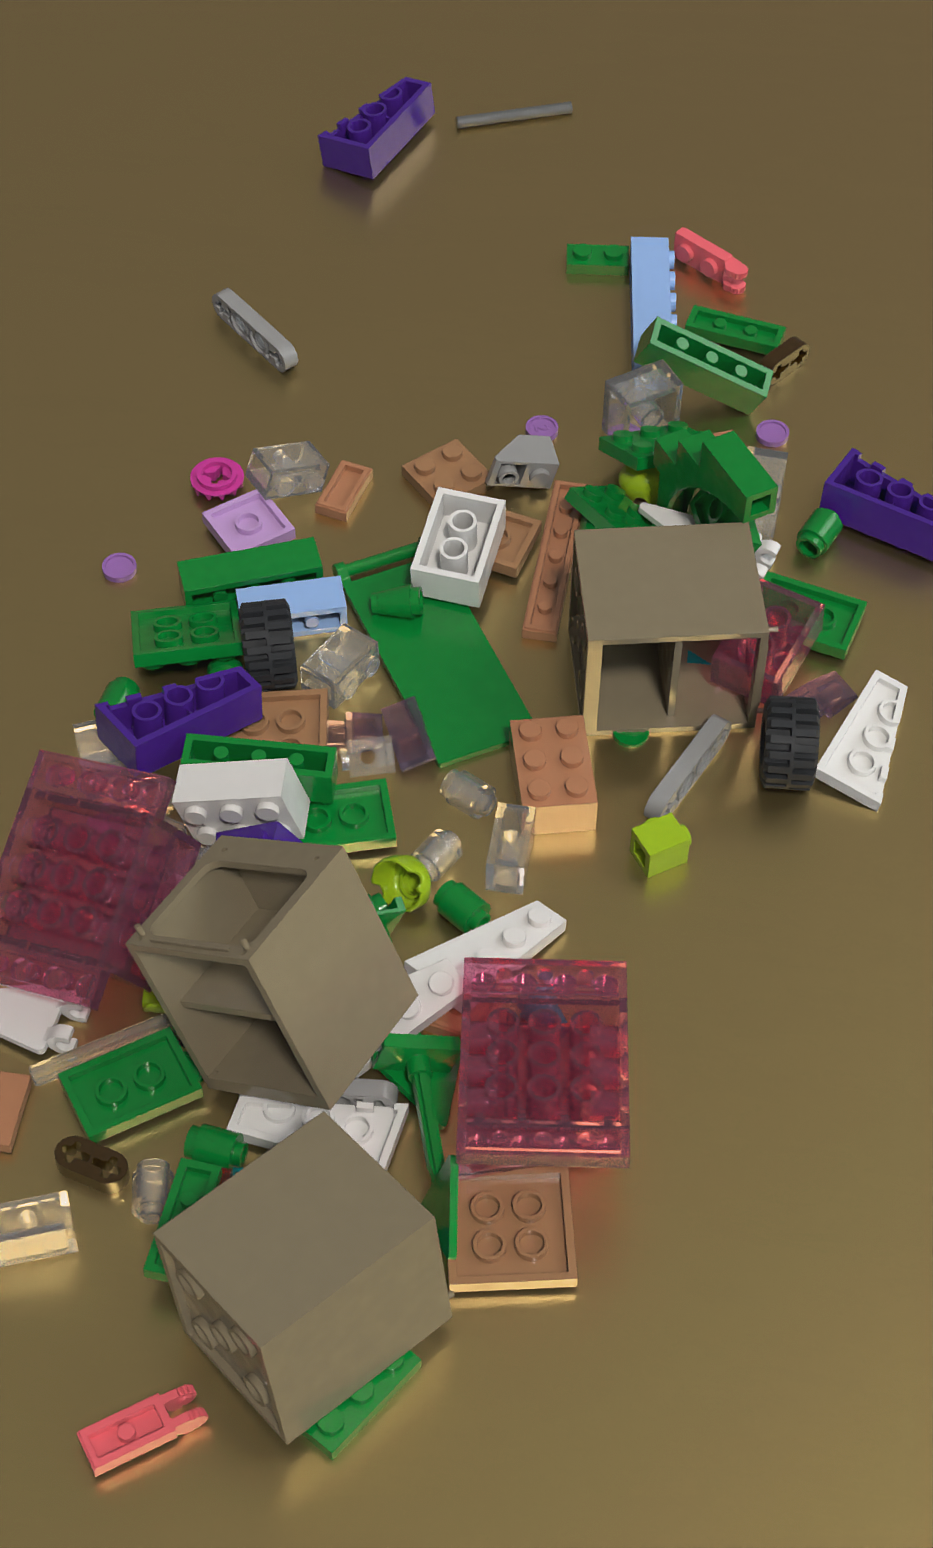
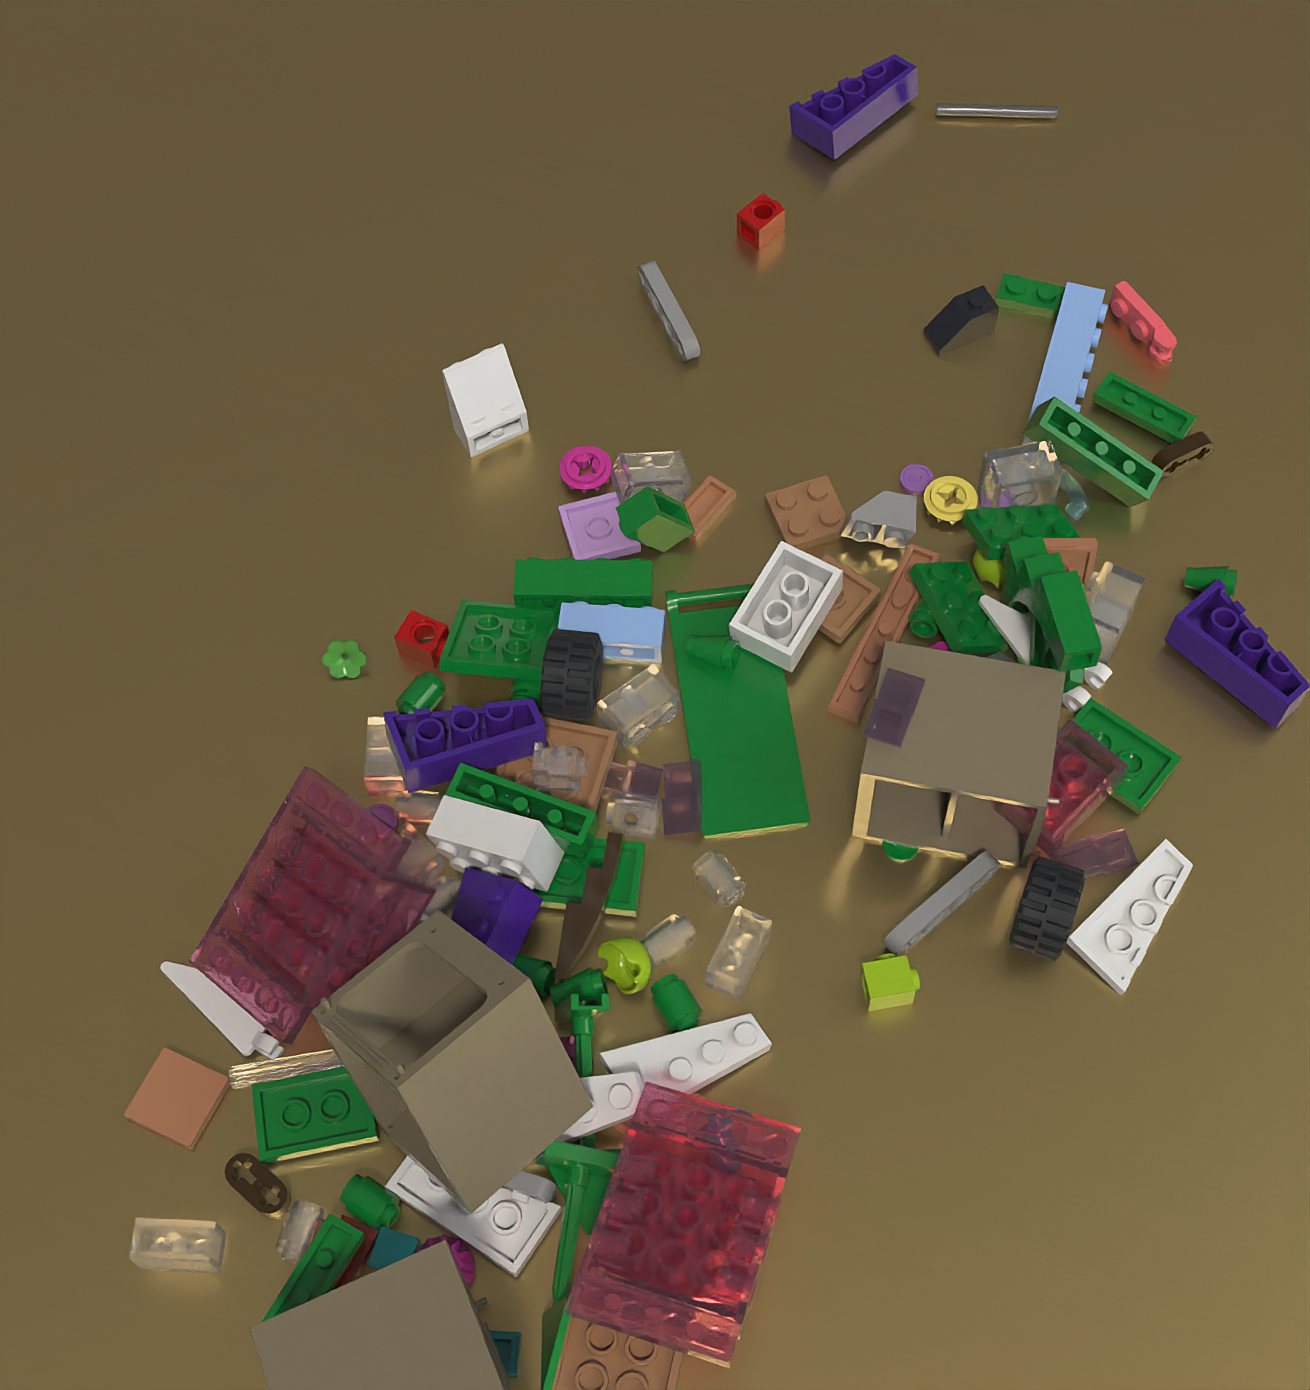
camera: 20 degrees right, 10 degrees up
medium lavender piece [102,553,137,583] -> none
nougat brick [509,715,598,836] -> none
medium lavender piece [756,419,789,447] -> none
green brick [796,508,843,559] -> none
none -> bright green plant [322,639,367,678]
none -> red brick [394,610,449,669]
none -> white slope [442,343,529,457]
none -> clear brick [531,742,588,791]
none -> dark brown slope [554,832,626,980]
none -> green brick [616,486,695,552]
none -> red brick [737,193,785,251]
none -> clear purple slope [864,668,925,748]
none -> black slope [923,285,999,355]
none -> light yellow gear [923,476,978,525]
none -> clear light blue arm [1037,454,1090,520]
none -> green cone [1184,566,1238,598]

